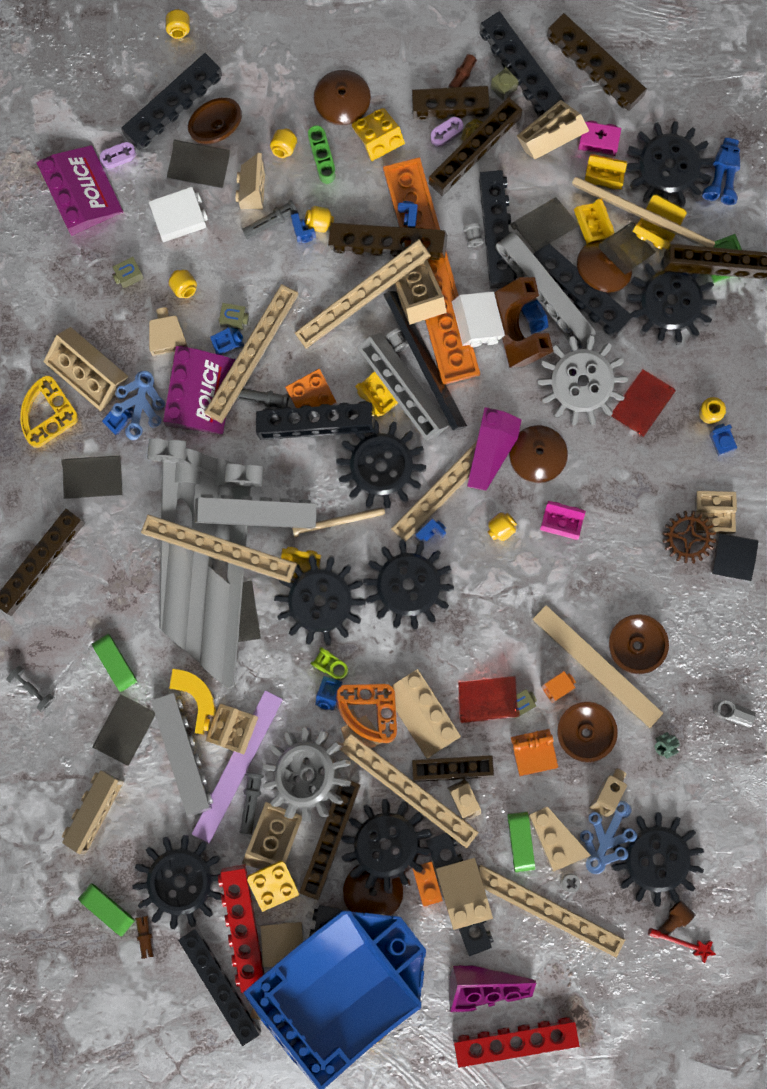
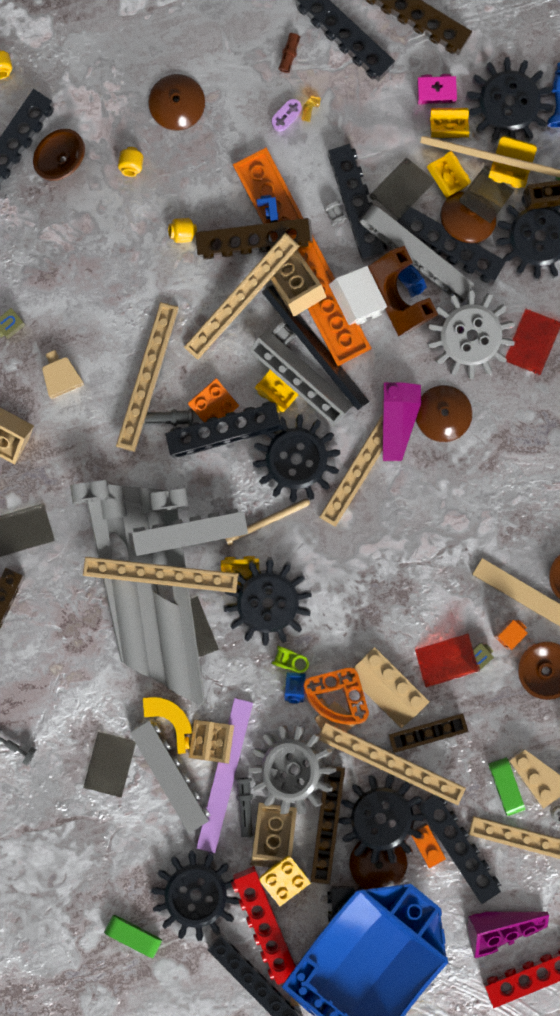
camera: 15 degrees left, 5 degrees up
tan slope [62,770,124,854] -> none
bright green beam [92,633,138,693] -> none
blue bracket [102,407,134,435] -> none
medium blue plant [111,371,165,440] -> none
reddish brown pin [135,916,154,959] -> none
white brick [149,187,208,242] -> none
magenta slope [163,346,236,435] -> none
clear smoke piece [167,139,230,188] -> none
yellow head [168,269,197,298] -> none
blue bracket [210,328,244,355] -> none
olive brick [219,303,249,330] -> none
tan slope [236,153,265,210] -> none
dark grey pin [242,199,299,240] -> none
tan slope [260,922,303,967] -> none
blue bracket [291,213,316,243] -> none
bright green beam [308,125,336,184] -> none
yellow bracket [352,108,405,161] -> none
black gear [363,539,454,631] -> none
dark brown brick [412,86,490,120] -> none
blue bracket [415,518,446,542] -> none
dark brown brick [429,97,523,197] -> none
tan slope [436,858,493,930] -> none
tan torso [447,779,481,821] -> none
yellow head [487,512,517,541] -> none
olive brick [491,67,519,101] -> none
orange hinge [511,729,558,776] -> none
tan wedge [517,100,589,159] -> none
dark pink bracket [540,501,586,540] -> none

